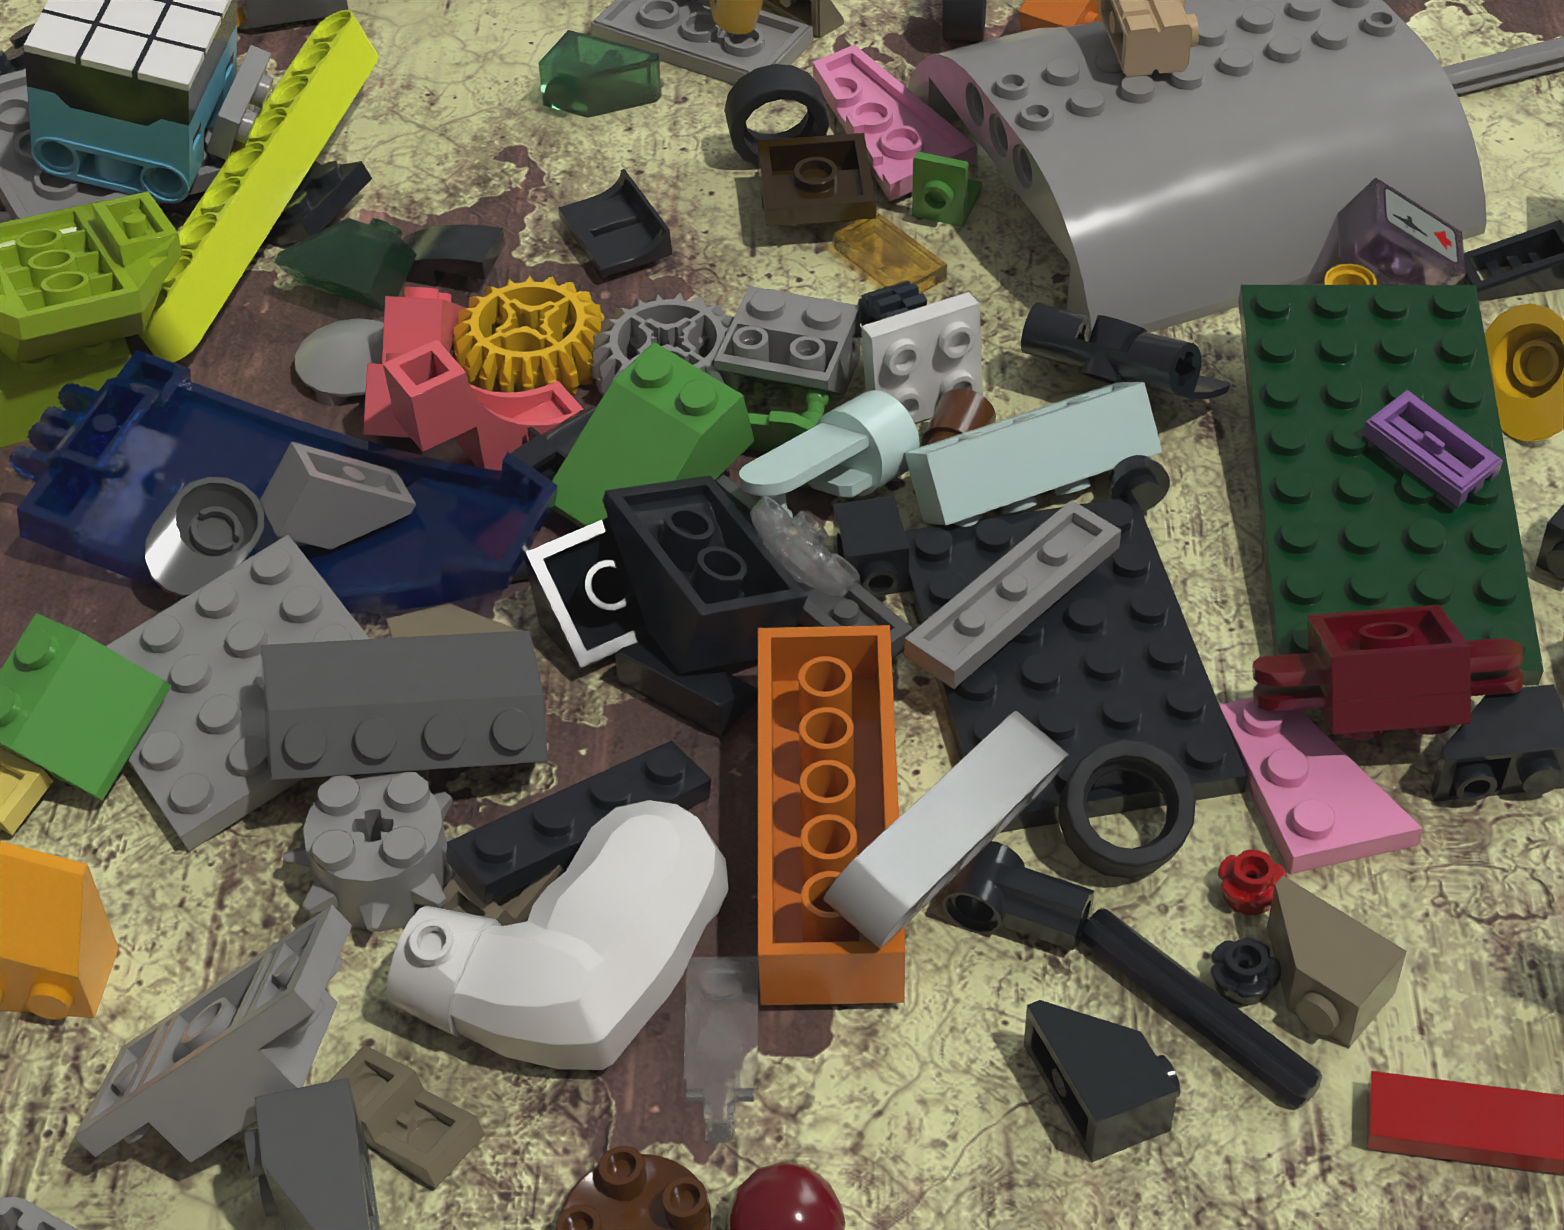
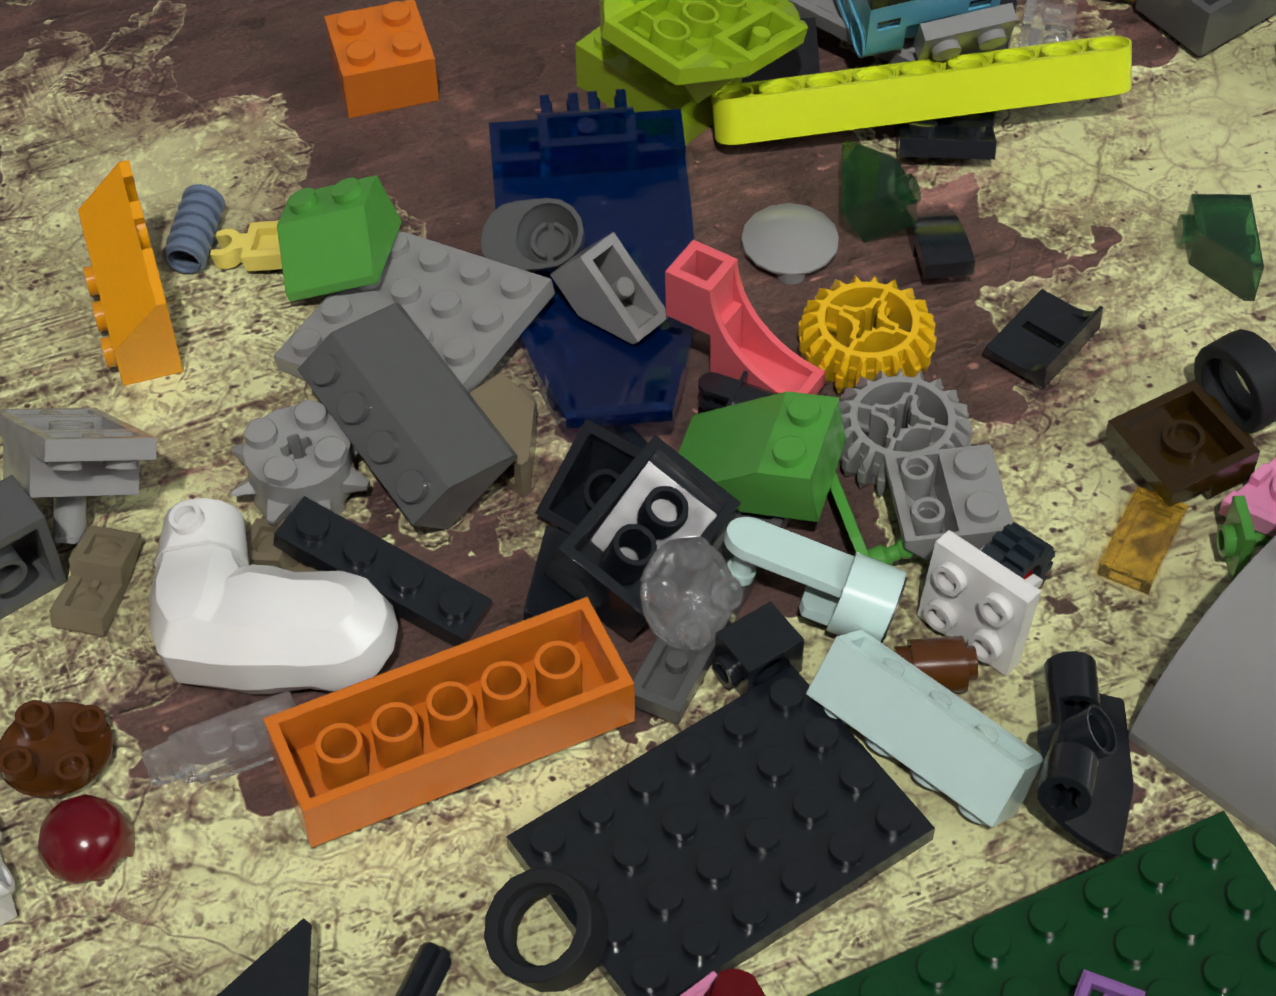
camera: 65 degrees right, 5 degrees up
coral arch [363,287,466,438] -> none
beam [824,711,1069,949] -> none
light grey plate [904,500,1121,689] -> none
black piece [942,841,1095,950] -> none
black plate [1109,455,1170,511] -> none

